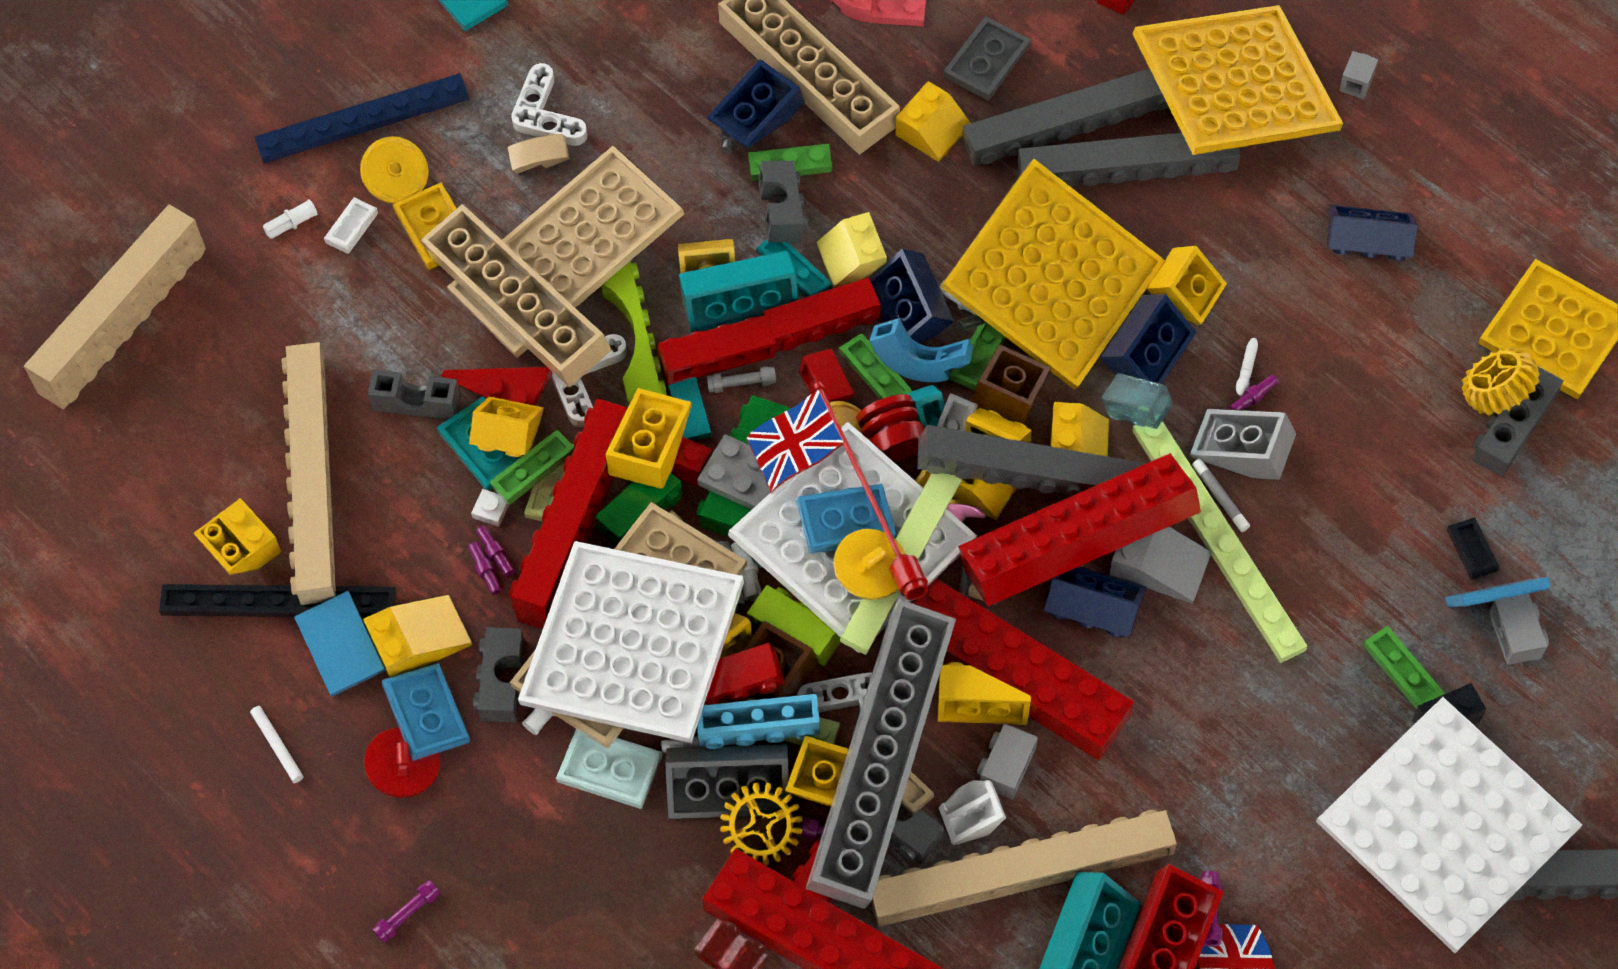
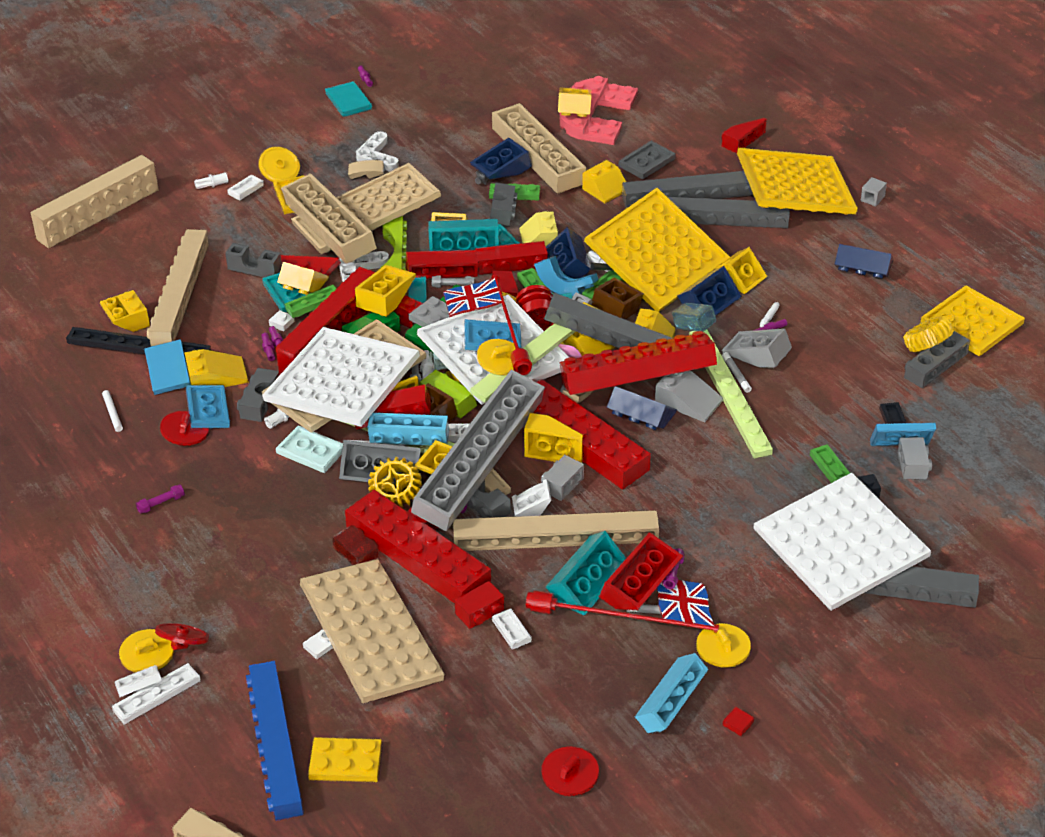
camera: 10 degrees right, 20 degrees down
dark blue plate [255,73,469,164] -> none

